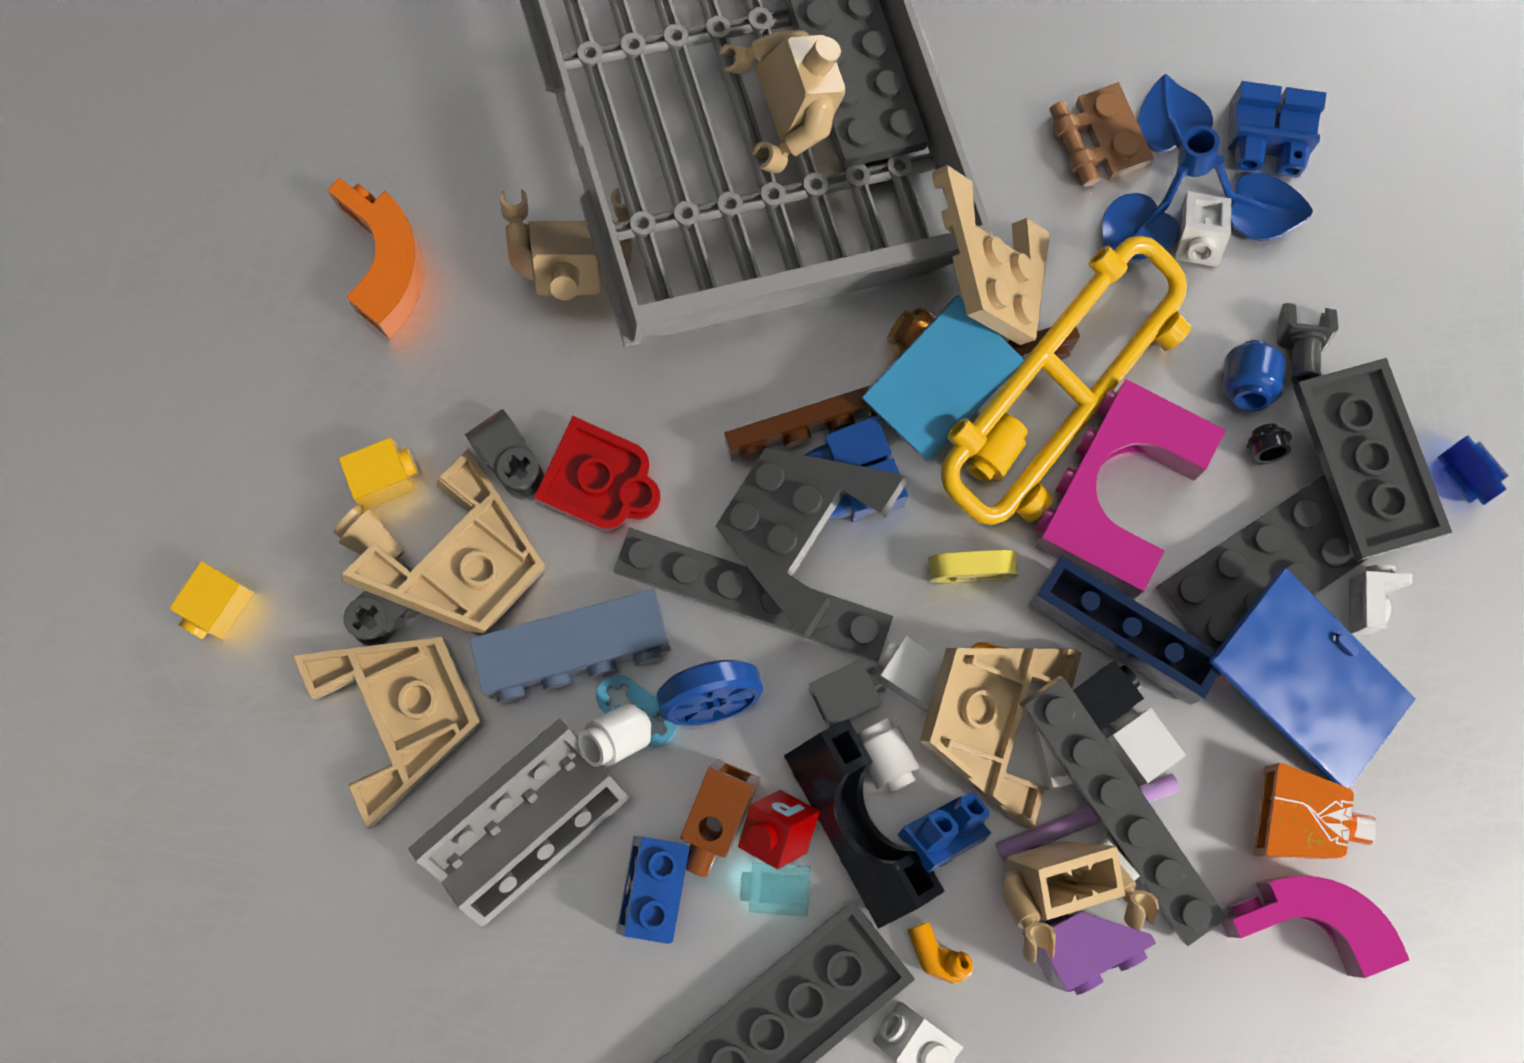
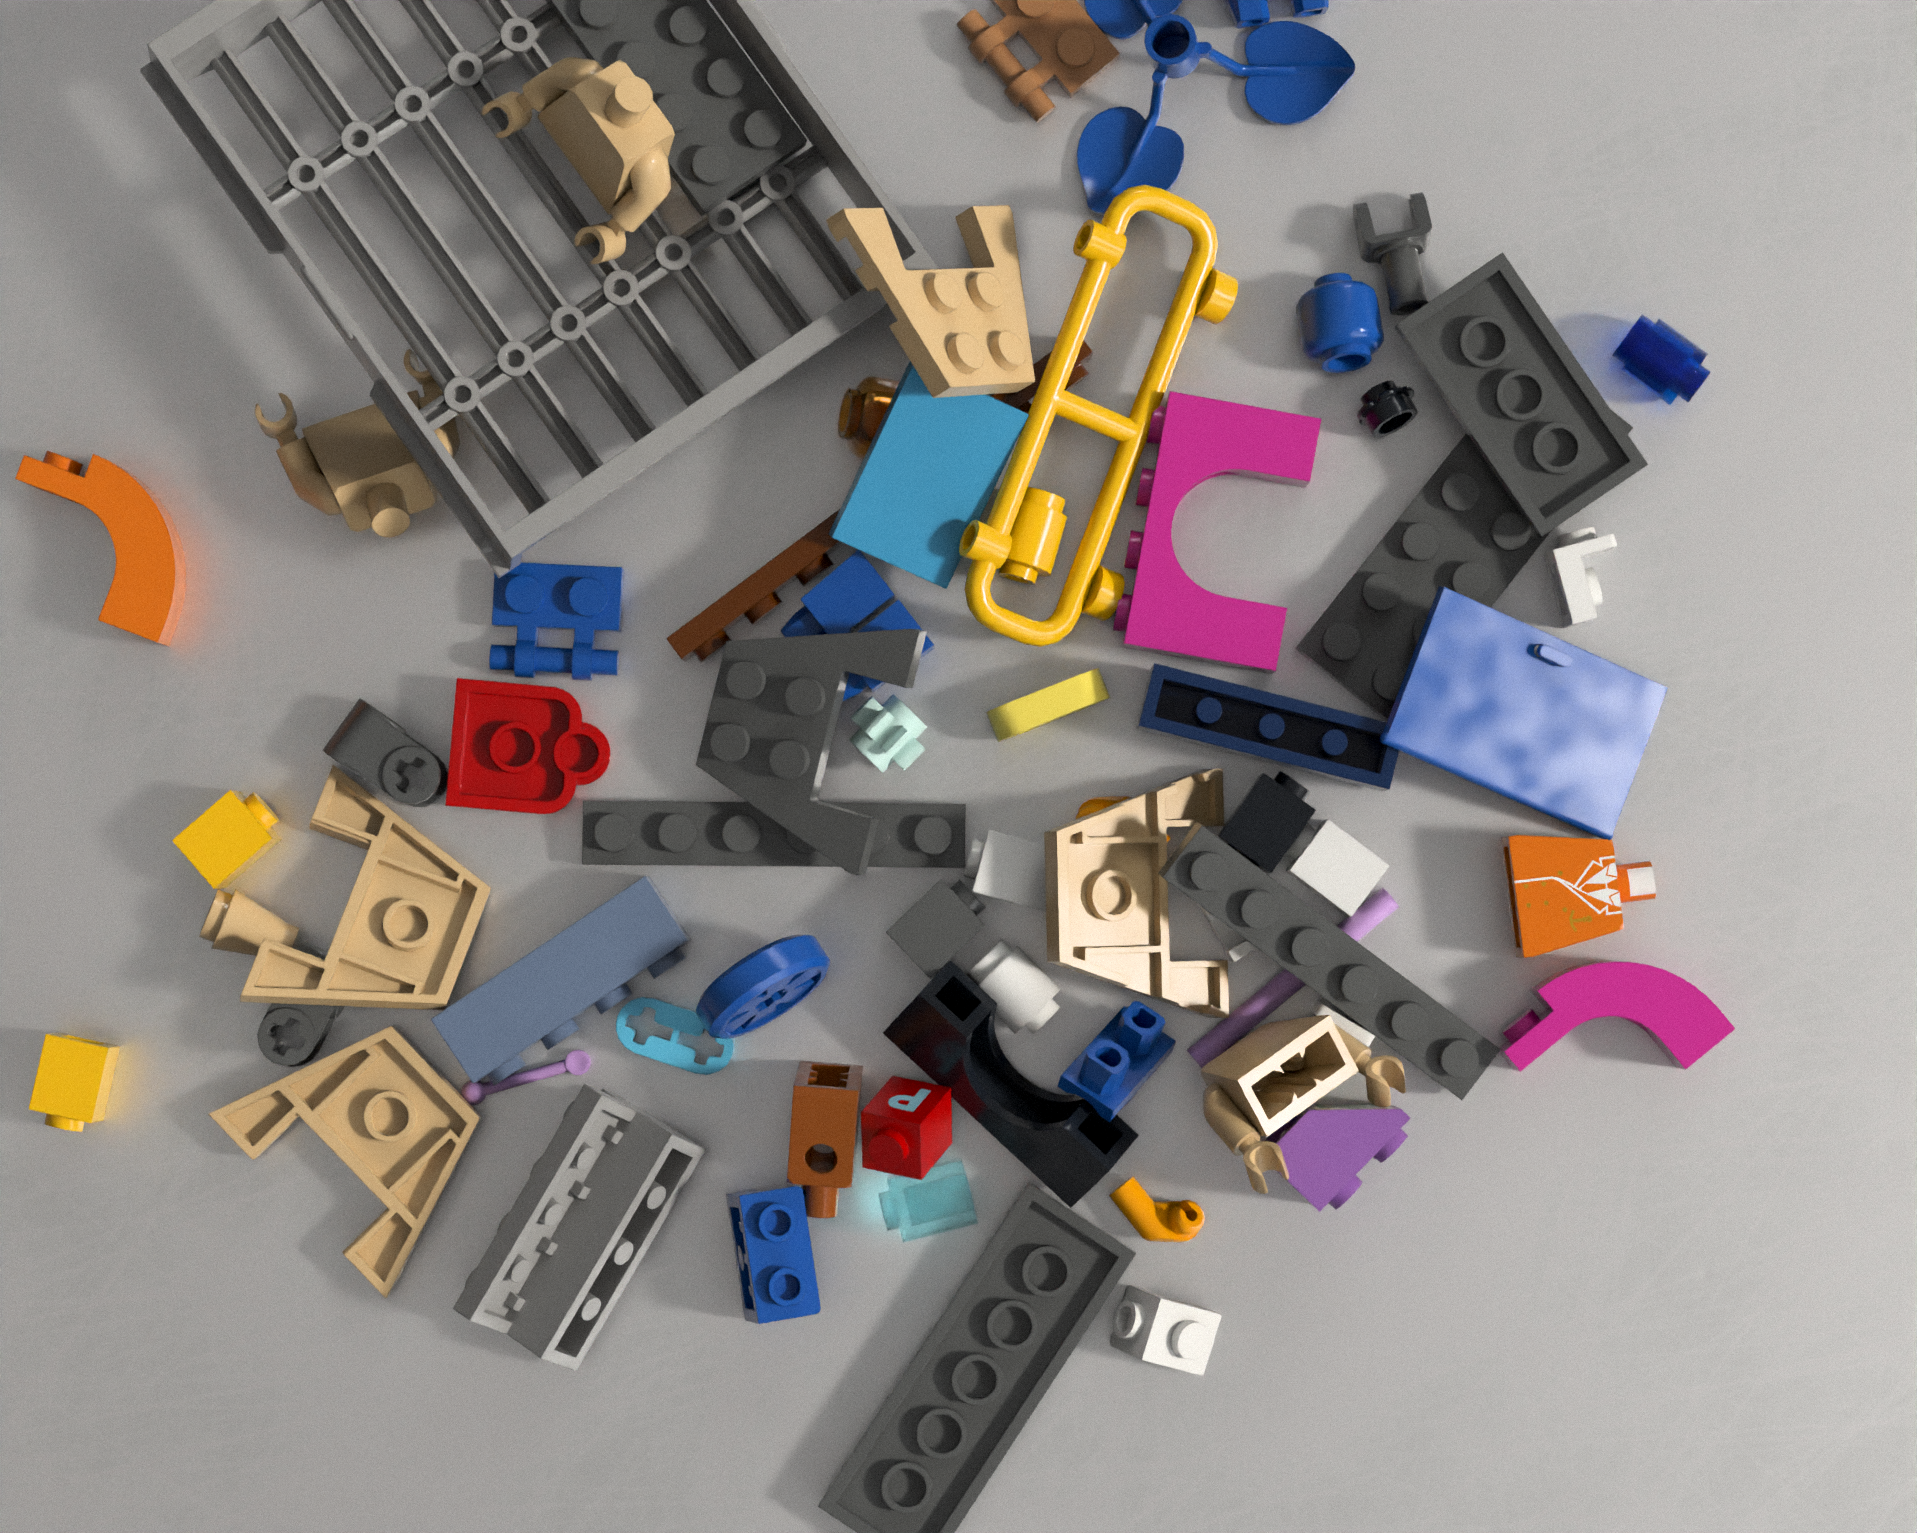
camera: 15 degrees left, 10 degrees up
white brick [578,703,651,767] -> none
white bracket [1175,191,1231,267] -> none
none -> lavender hinge [461,1050,591,1105]
none -> blue plate [489,563,624,681]
none -> light aqua gear [849,694,928,773]

